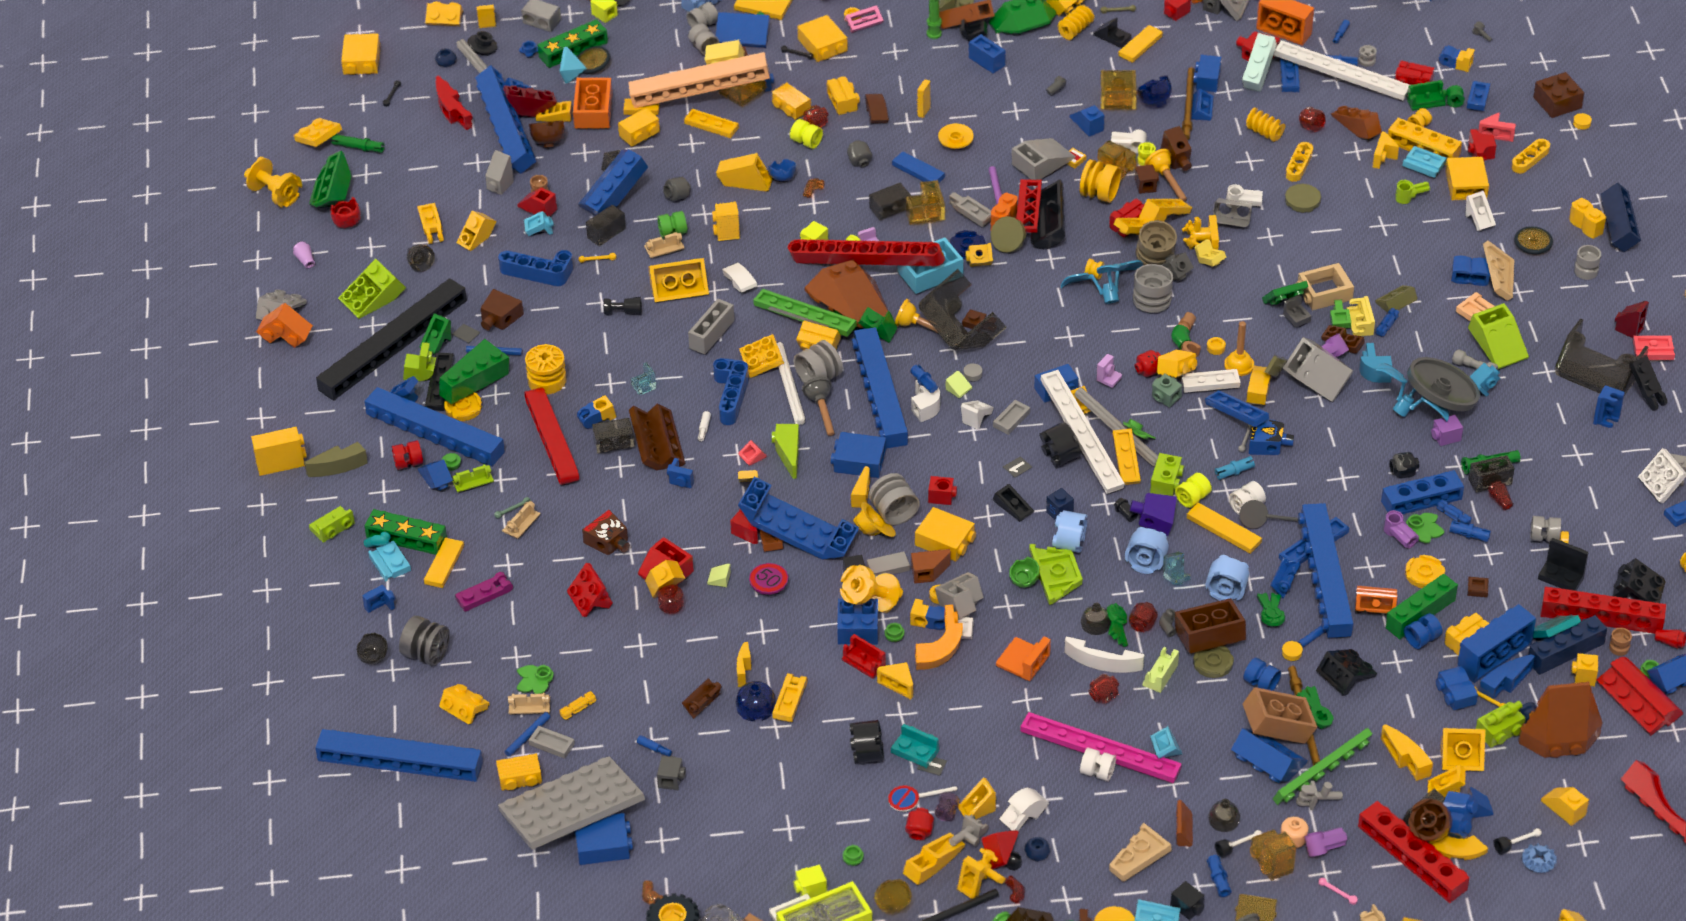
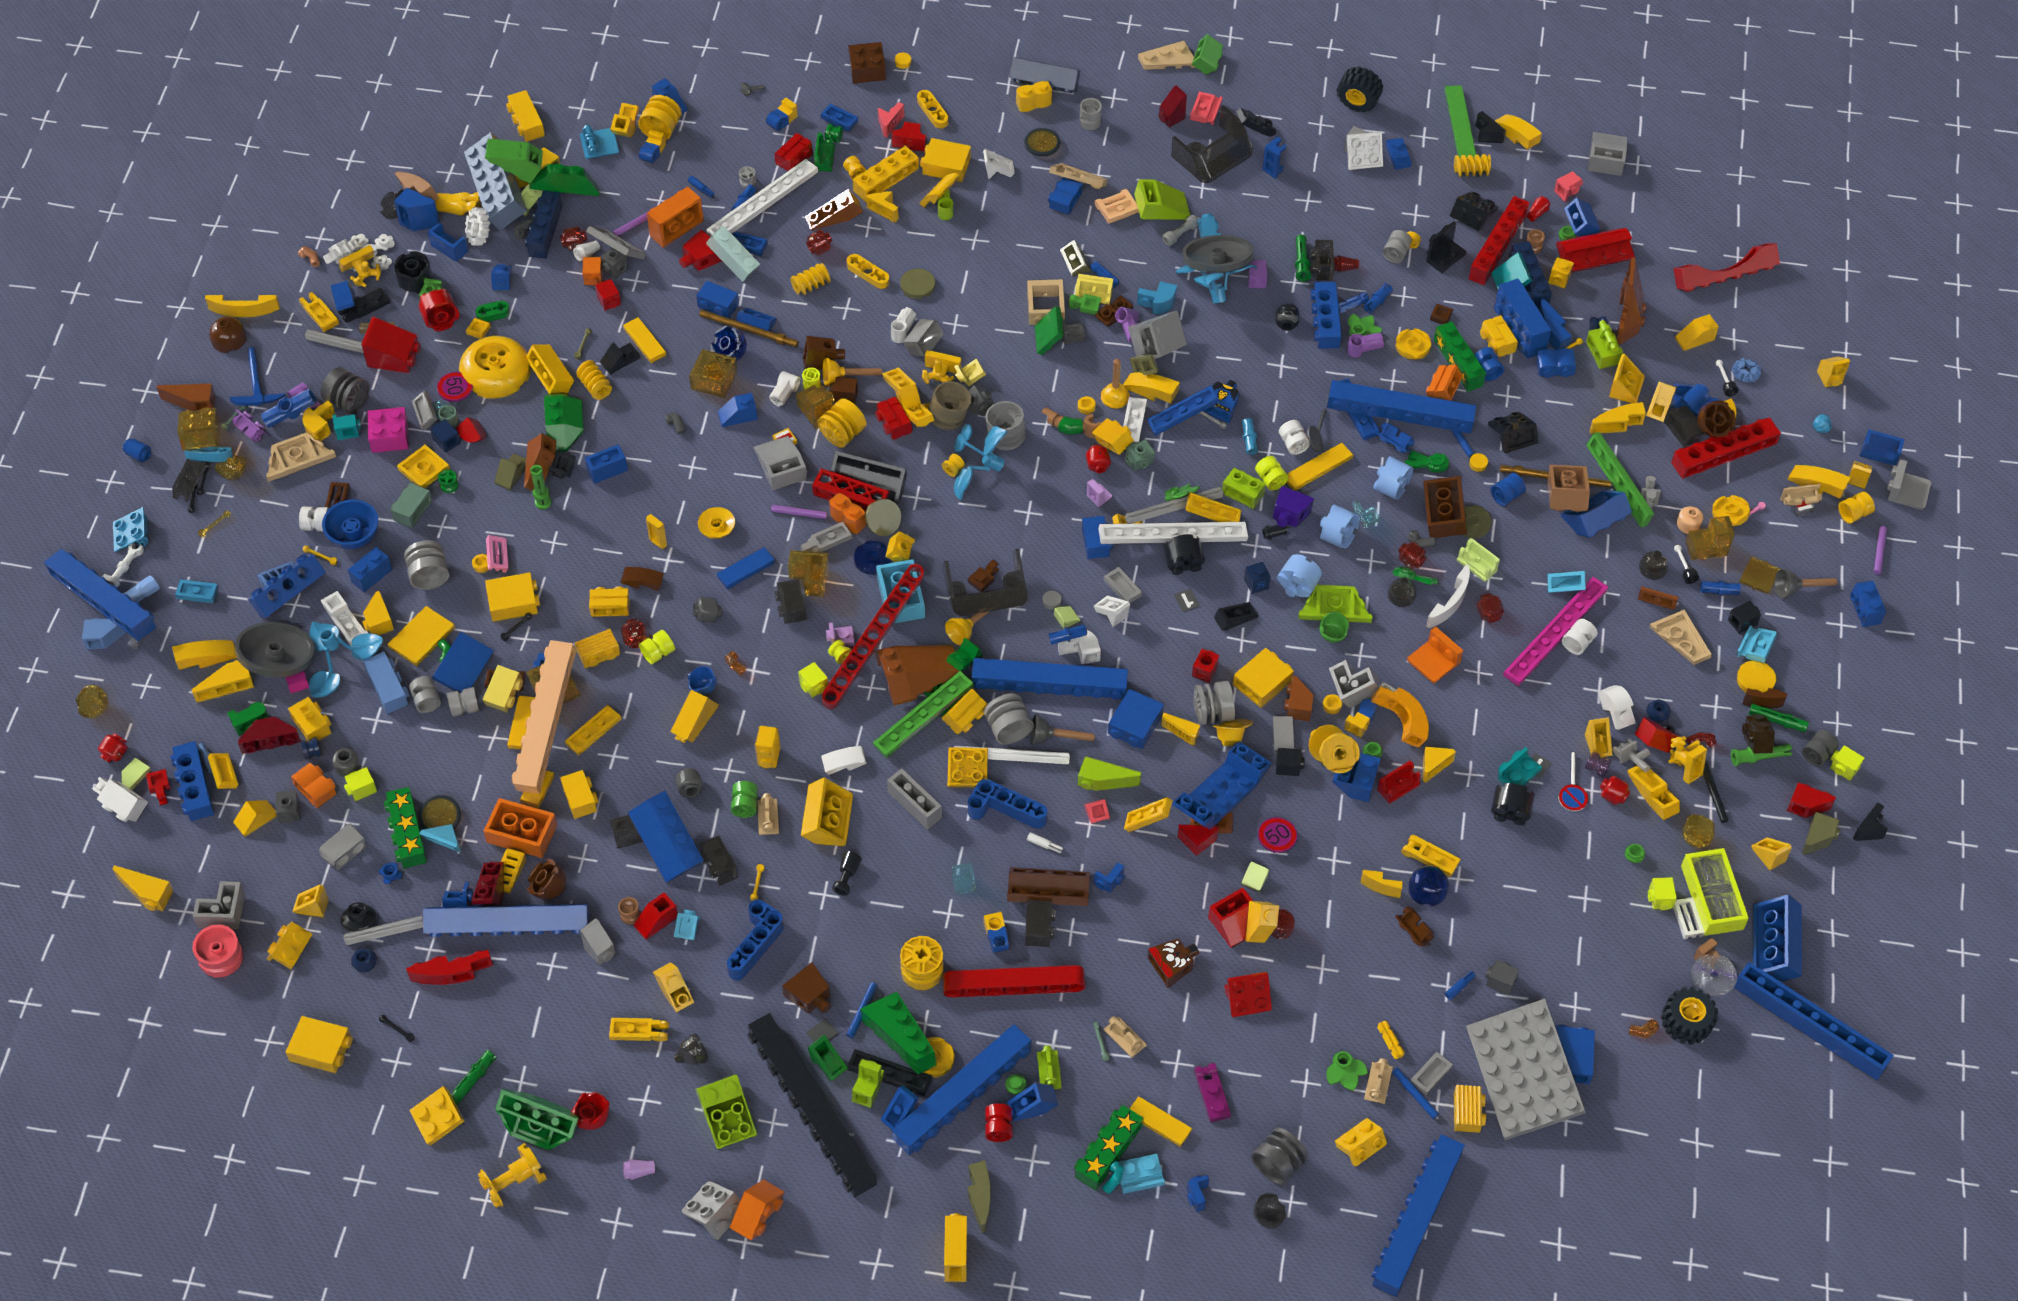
camera: 75 degrees left, 10 degrees up
lime bracket [309,506,355,543] -> none
green piece [1296,686,1334,729] -> none
medium lavender piece [1304,828,1347,857] -> none
medium azure plate [1402,146,1447,178] -> none
none -> yellow slope [919,173,959,208]
none -> yellow tile [1712,495,1750,526]

